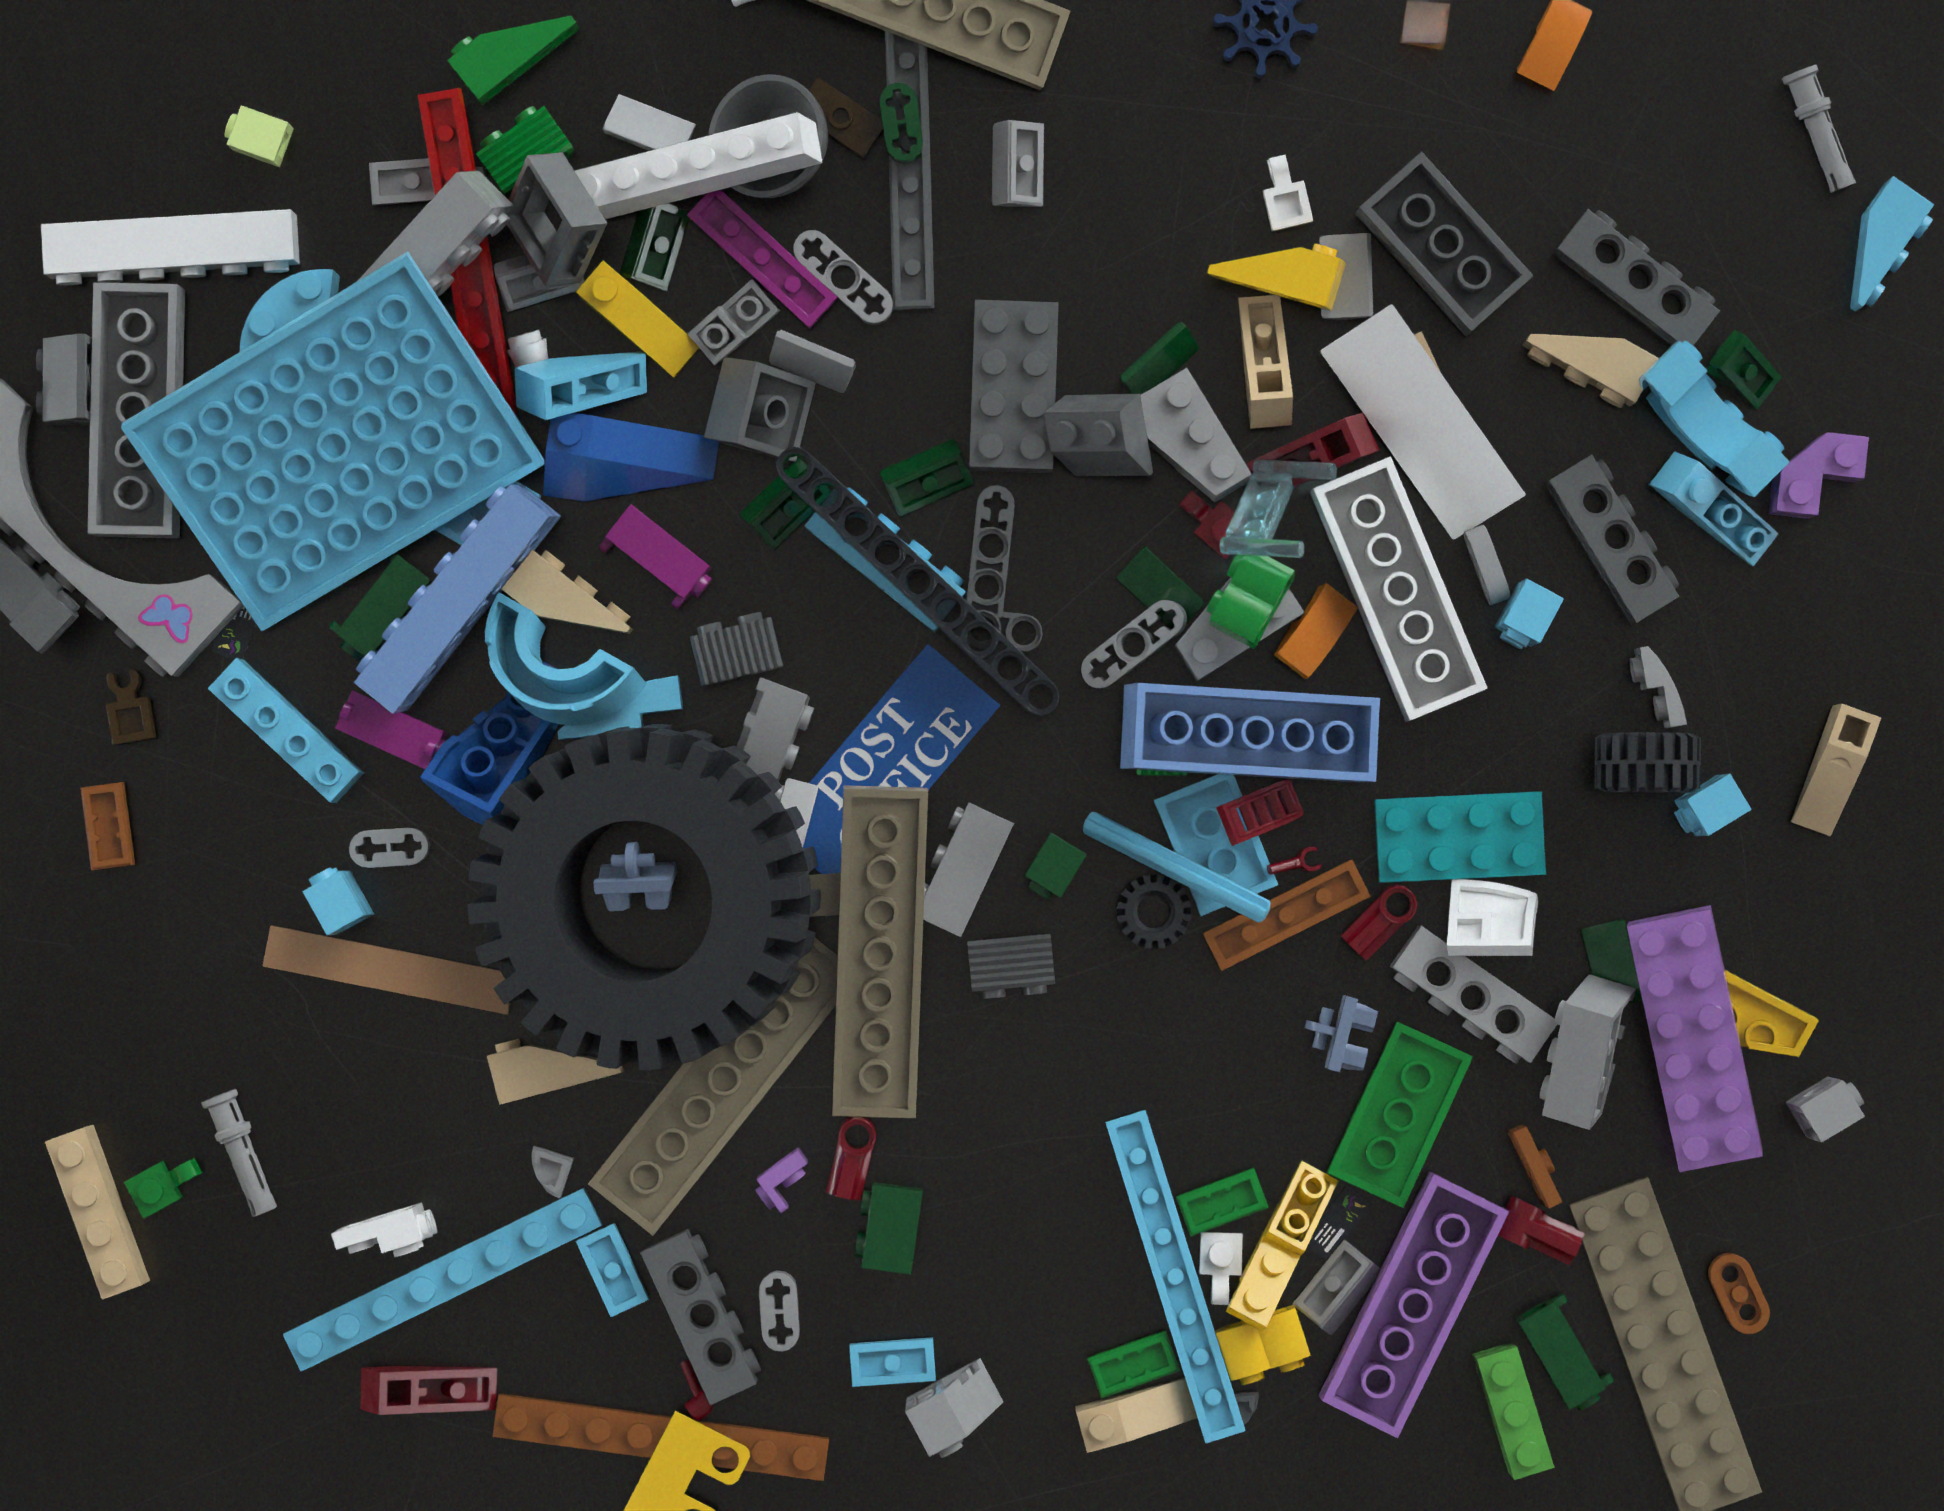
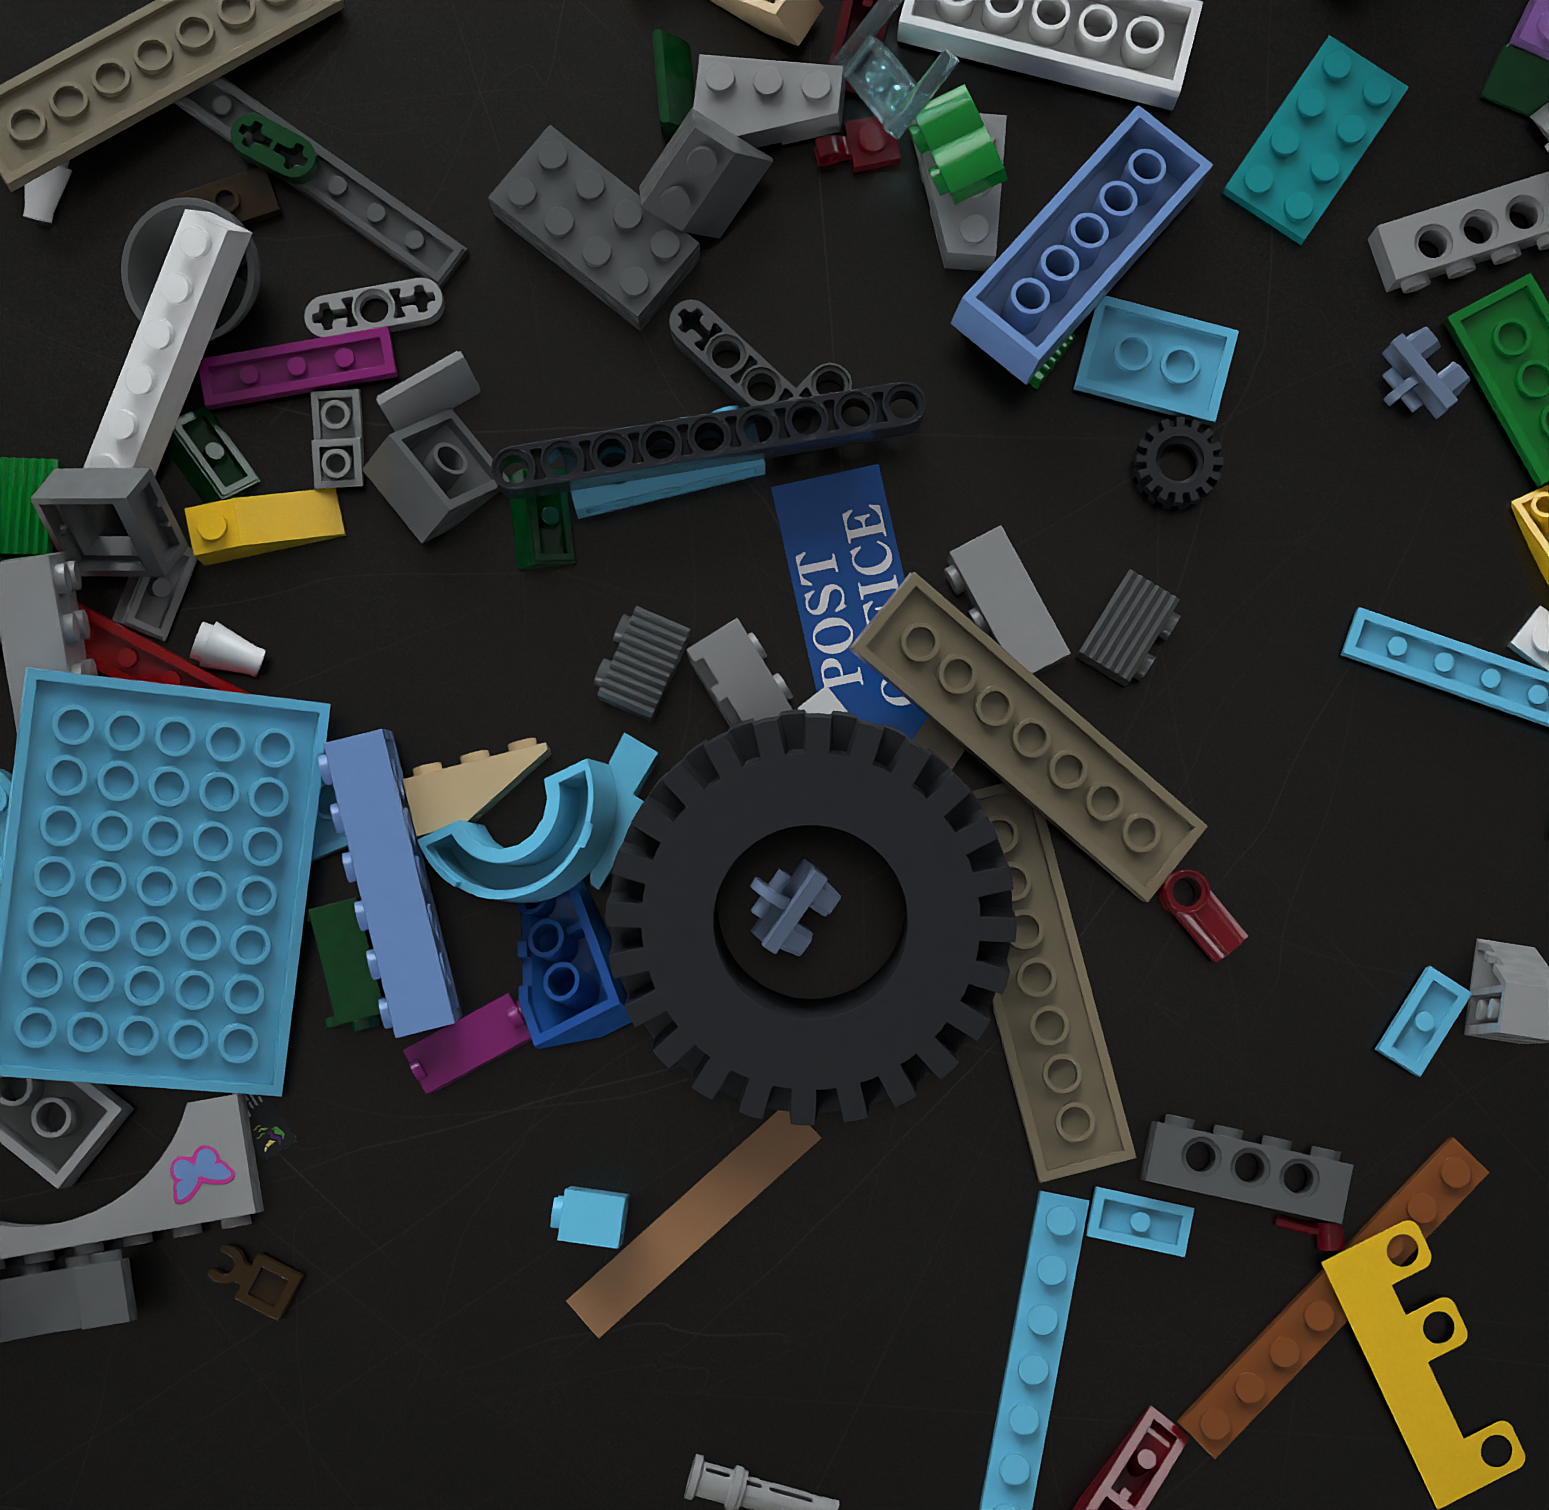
camera: 50 degrees left, 5 degrees down
dark orange plate [80,782,135,870] -> none
medium azure brick [208,658,365,803] -> none
white plate [331,1202,437,1257] -> none
light grey beam [349,828,430,868] -> none
tan slope [487,1039,624,1105] -> none
medium azure slope [515,351,647,420] -> none
light grey tile [532,1145,574,1198] -> none
blue wedge [543,413,719,502] -> none
magenta brick [599,504,712,609] -> none
light grey slope [602,94,696,151] -> none
medium lavender bracket [755,1147,808,1213] -> none
light grey beam [759,1270,800,1351] -> none
dark green brick [855,1182,923,1275] -> none
dark green slope [879,439,975,517] -> none
light grey slope [992,120,1044,207] -> none
dark green brick [1024,833,1087,900] -> none
light grey beam [1081,600,1187,689] -> none
medium azure axle [1083,812,1271,922] -> none
dark green slope [1116,546,1206,629] -> none
green plate [1175,1168,1269,1237] -> none
dark orange plate [1202,859,1371,971] -> none
dark red slope [1216,779,1304,846] -> none
dark red hand [1267,847,1322,875] -> none
orange slope [1274,583,1358,679] -> none
dark red piece [1341,884,1417,961] -> none
white plate [1447,879,1538,956] -> none

